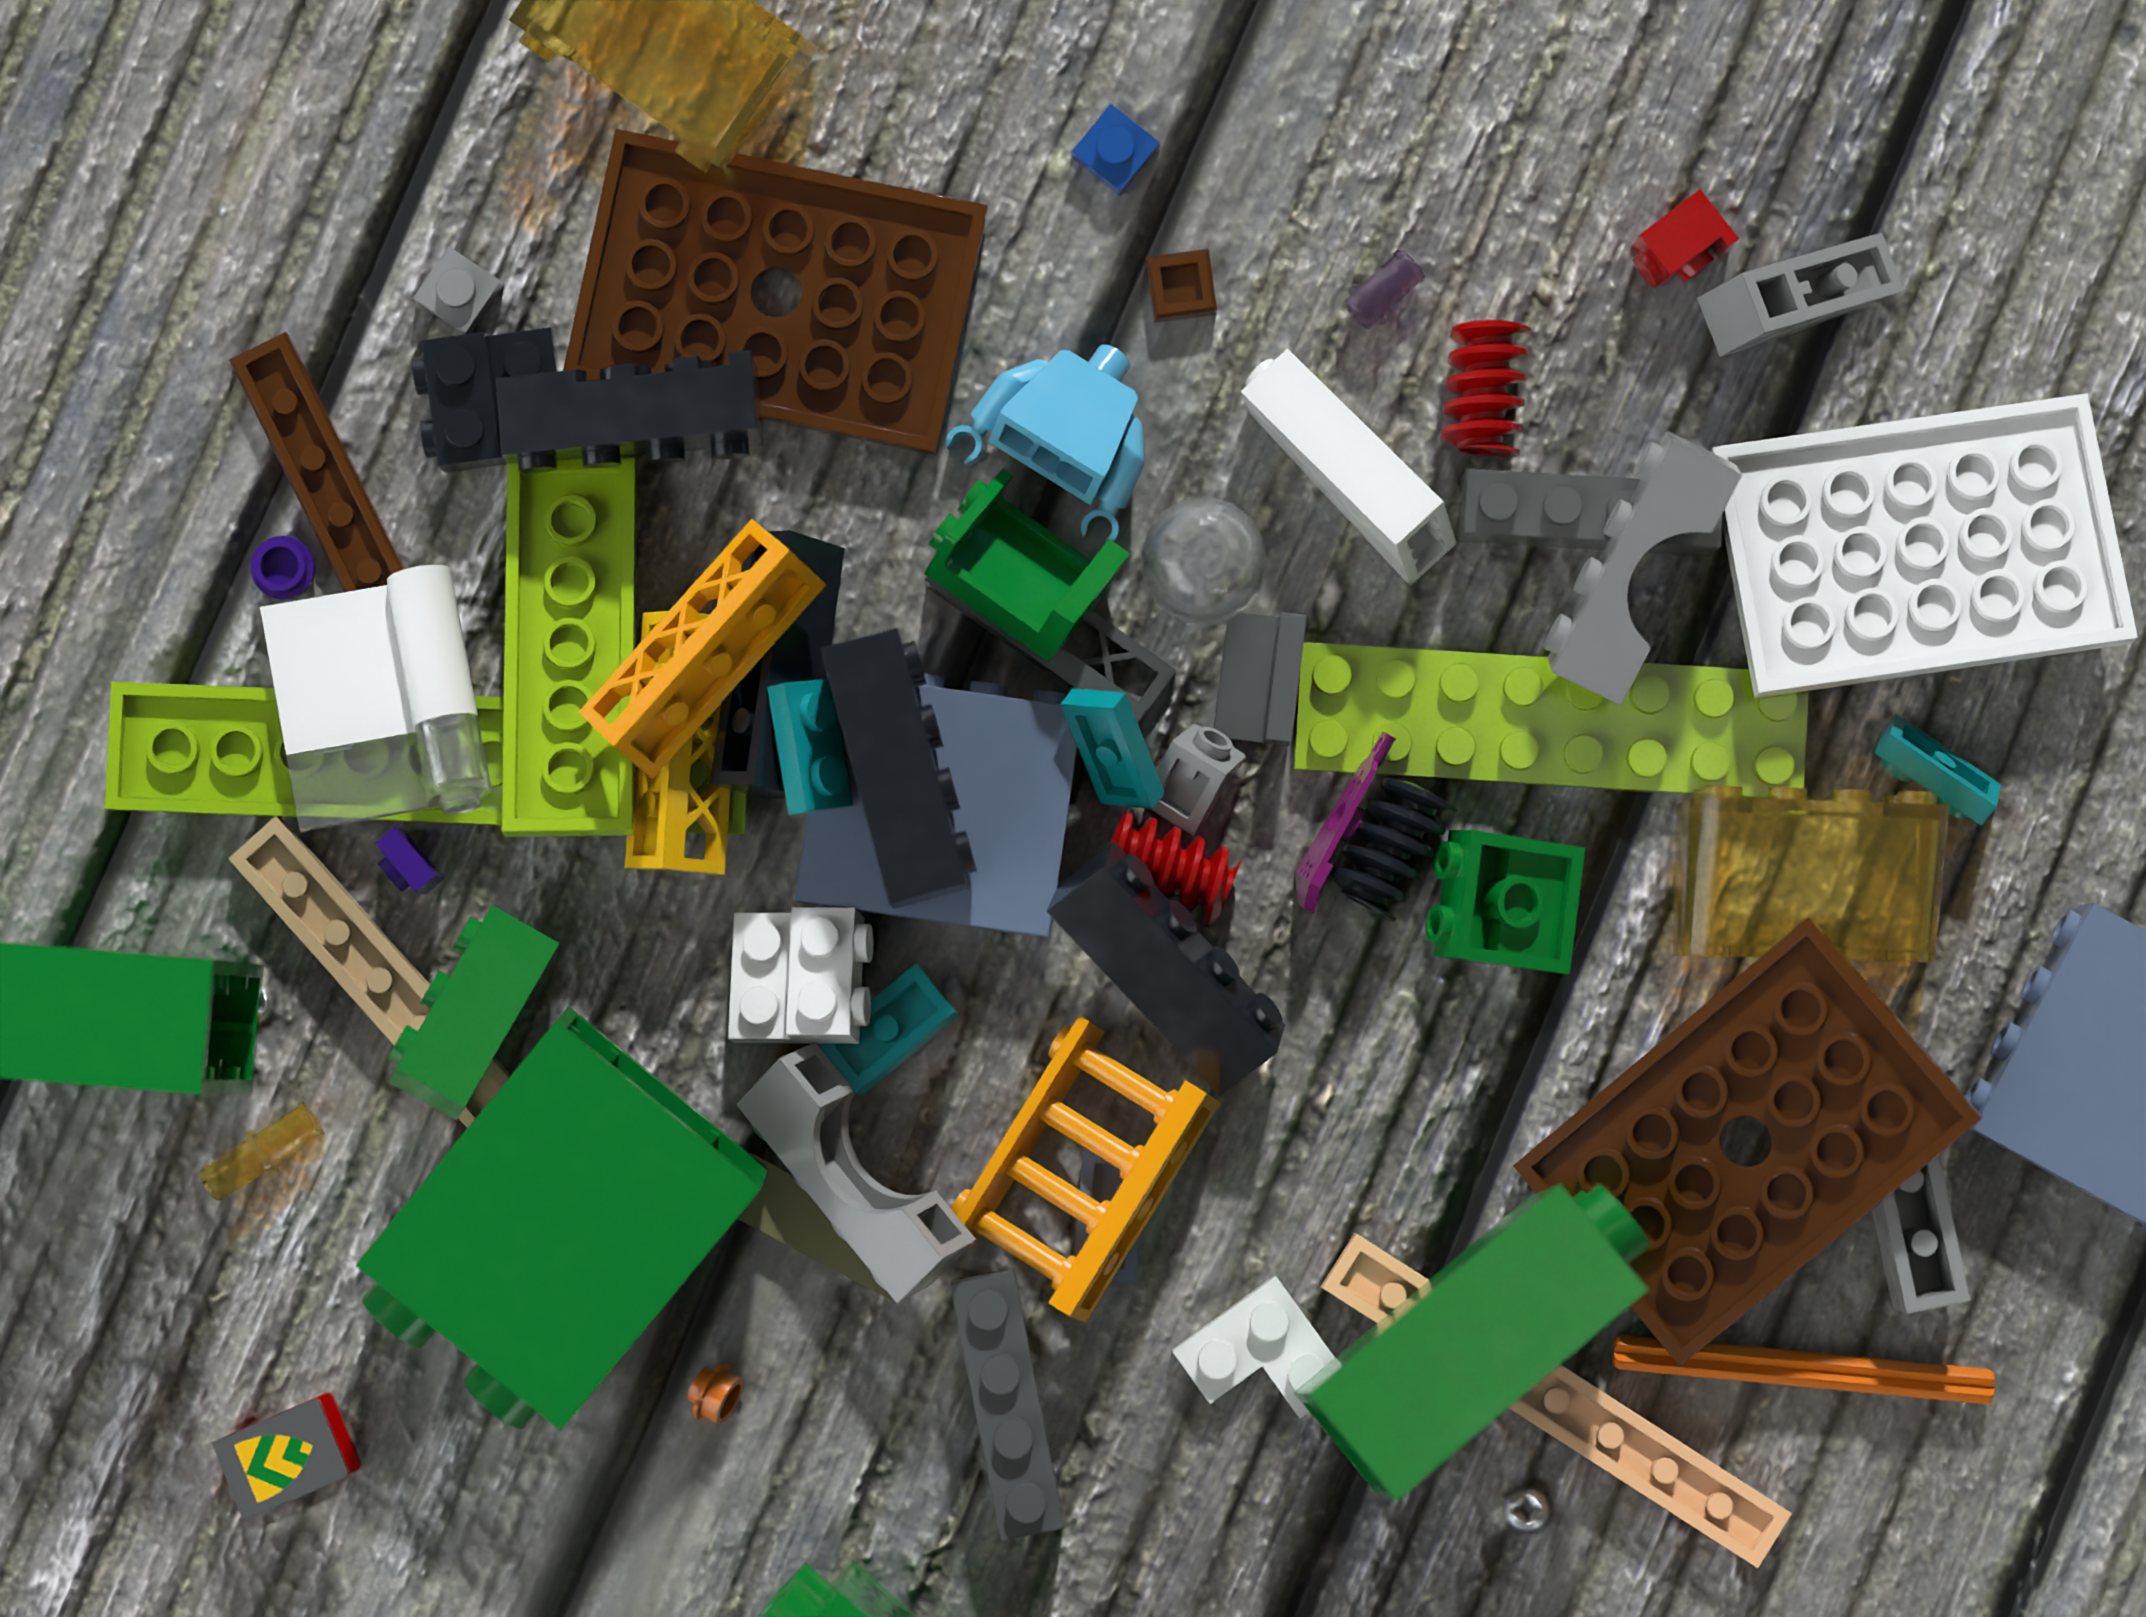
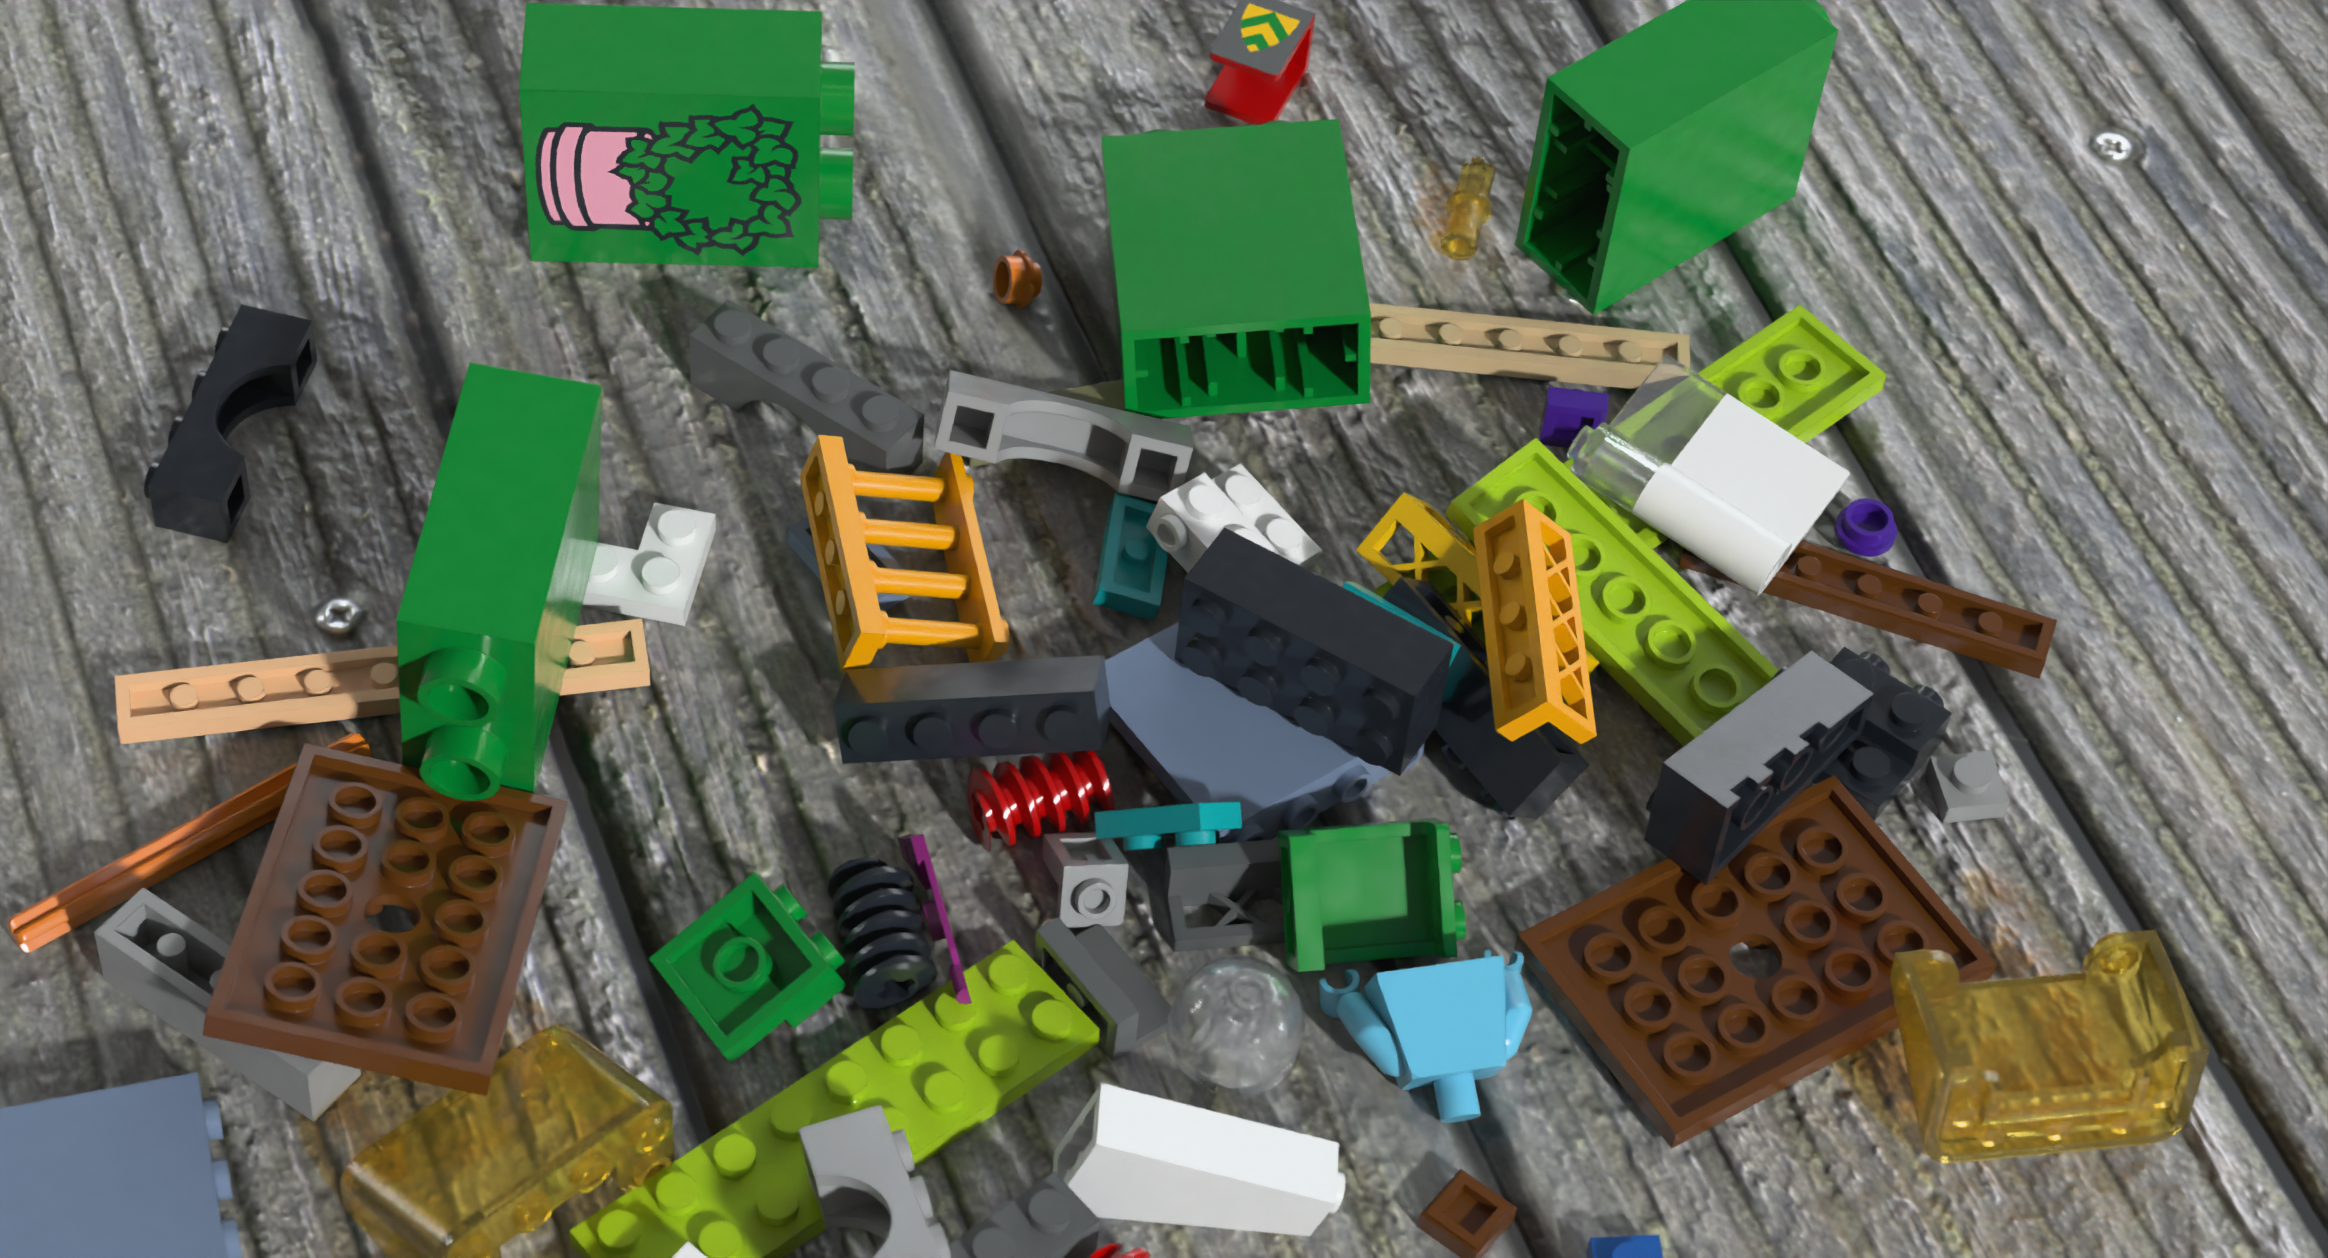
camera: 135 degrees right, 35 degrees down
green brick [387,905,559,1120] -> none

